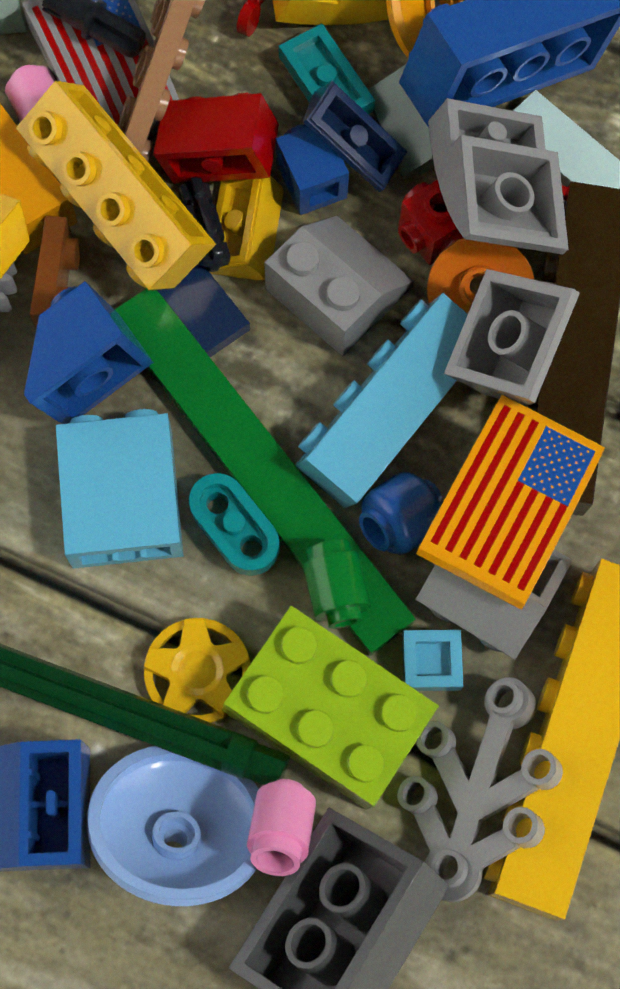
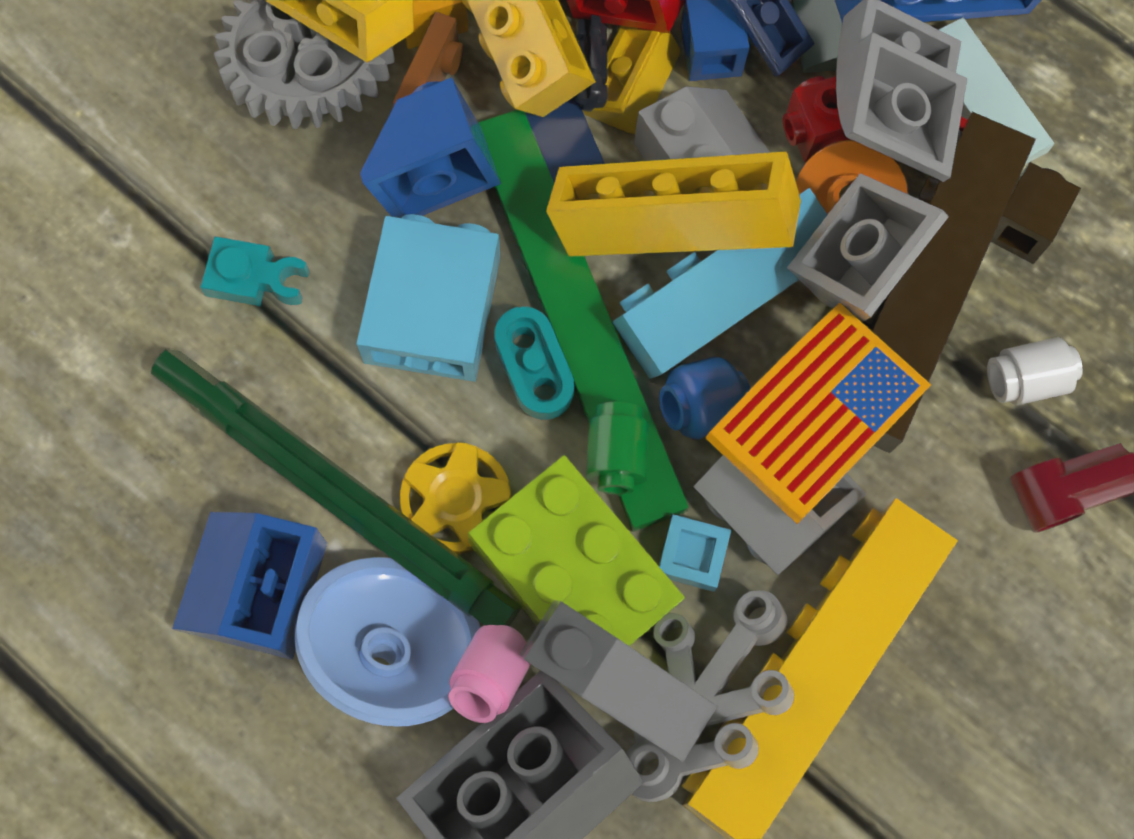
camera: 15 degrees right, 0 degrees up
none -> slope [519,600,717,762]
none -> yellow brick [546,151,801,256]

